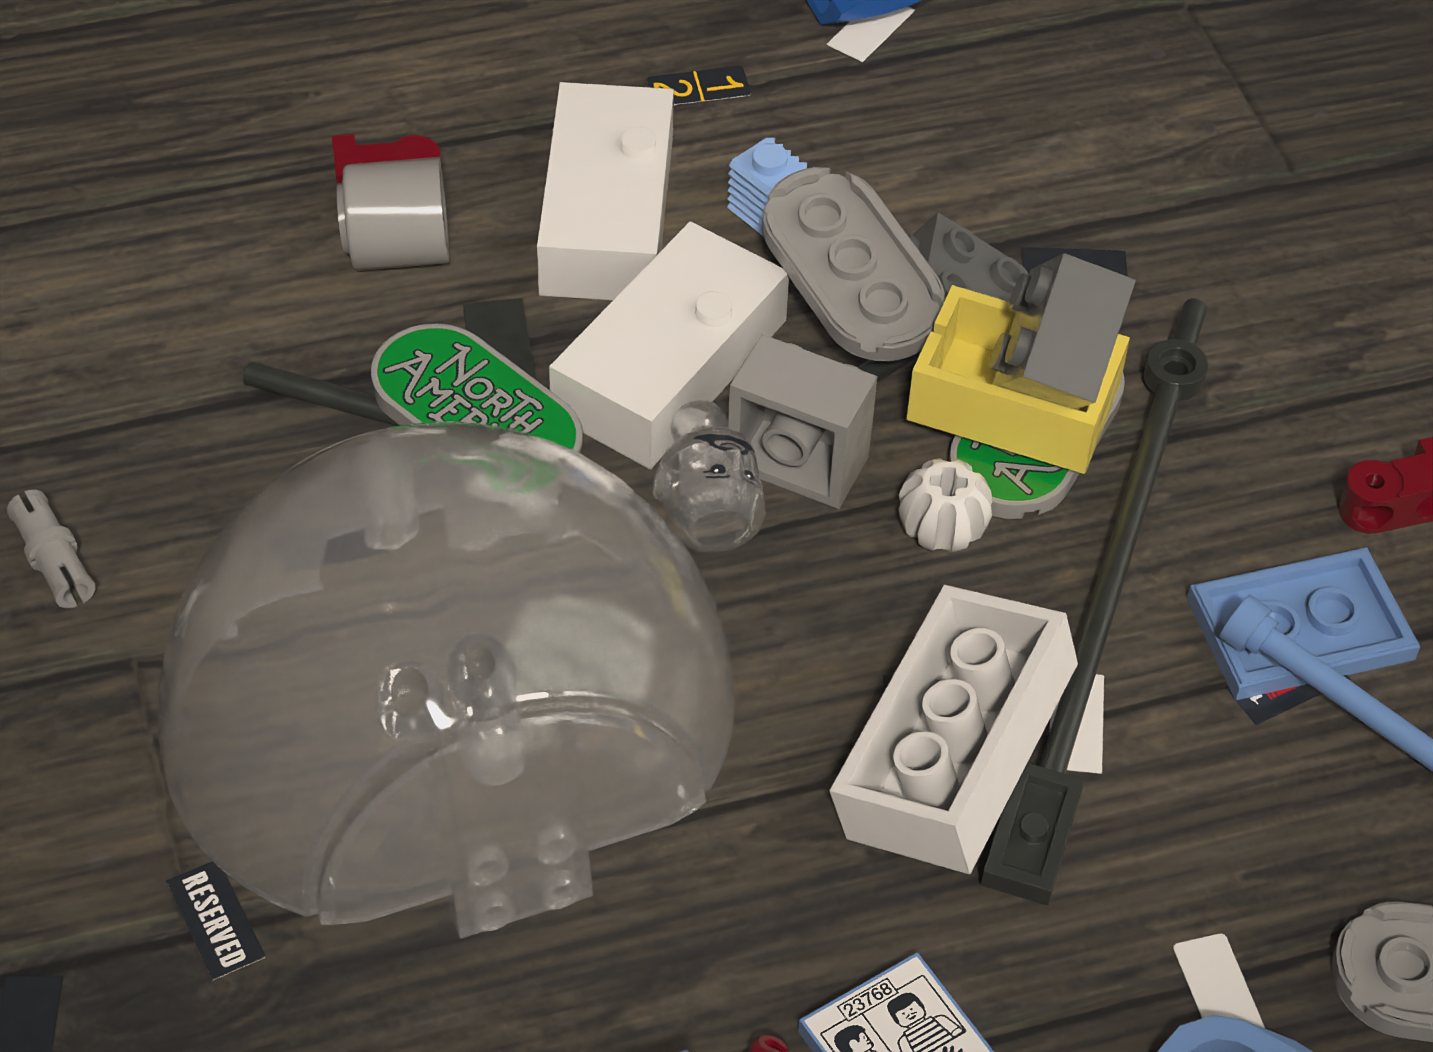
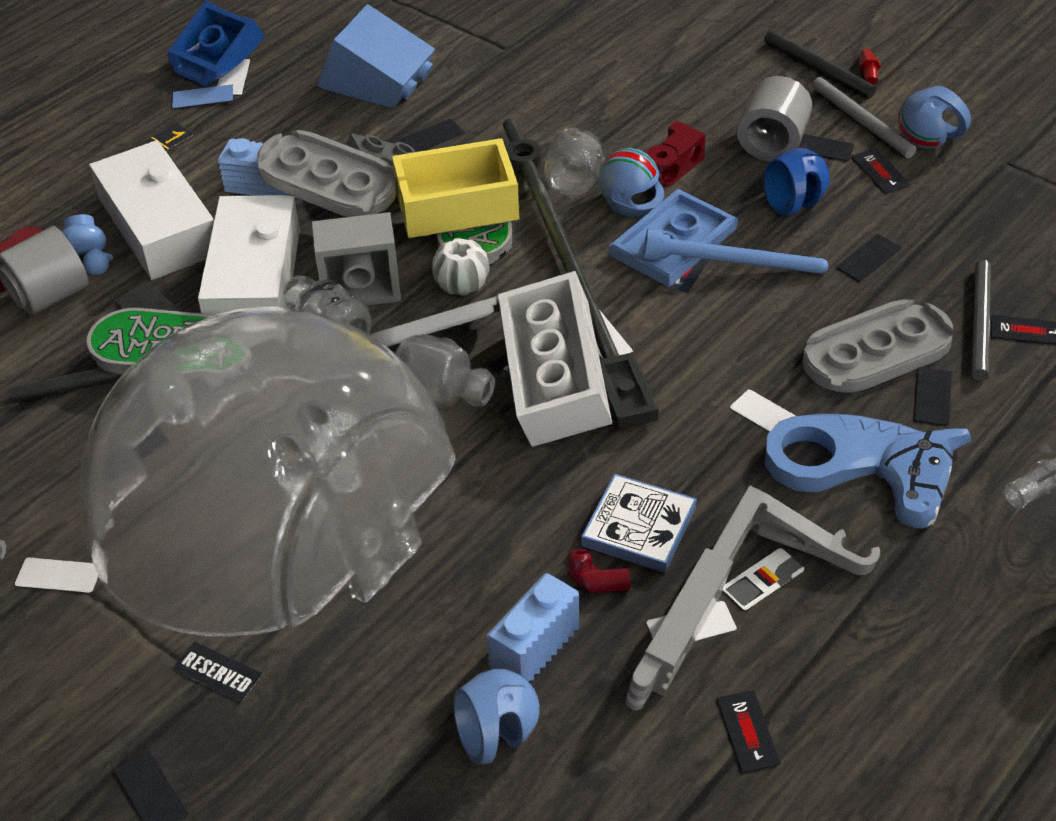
camera: 30 degrees left, 5 degrees down
brick [989,253,1136,409] -> none
none -> white sticker [15,558,102,593]
none -> medium blue animal [61,214,114,275]
none -> medium blue sticker [172,84,233,108]
none -> medium blue slope [317,4,435,108]
none -> light grey tile [346,296,501,356]
none -> clear piece [390,334,495,409]
none -> clear piece [543,128,607,198]
none -> medium blue helmet [598,148,664,218]

